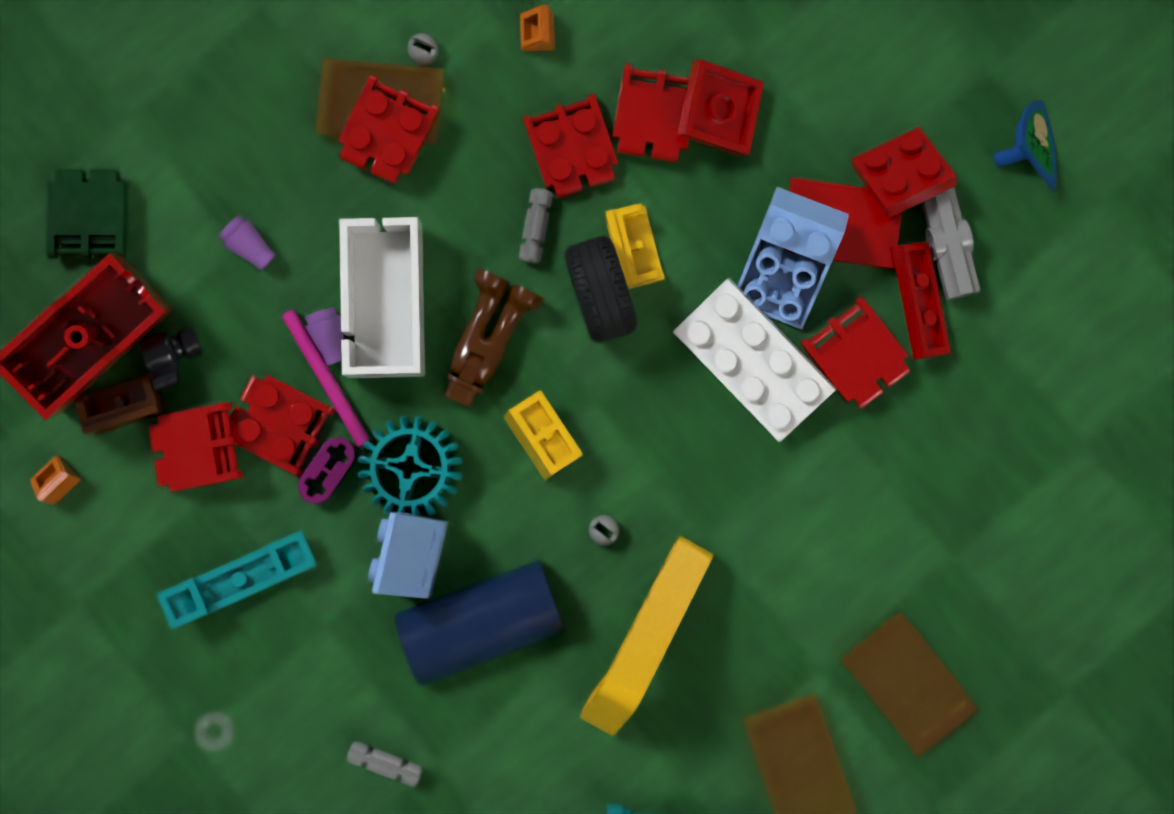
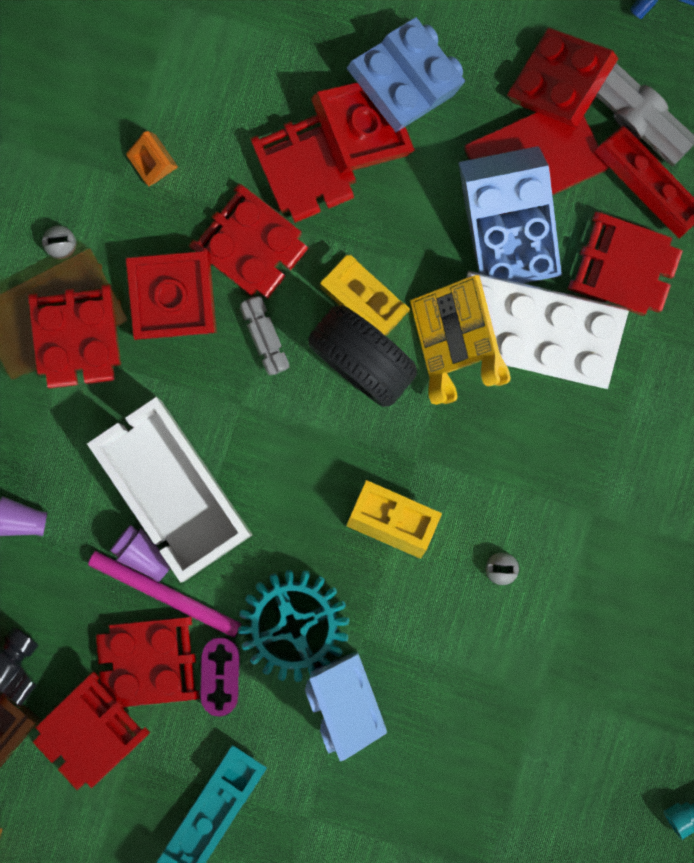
camera: 35 degrees left, 0 degrees up
dark blue brick [395,559,567,686] -> none
reddish brown piece [443,268,544,408] -> none
yellow beam [579,535,714,737] -> none
none -> red plate [126,251,217,340]
none -> medium blue plate [347,17,465,132]
none -> yellow flag [410,275,511,405]

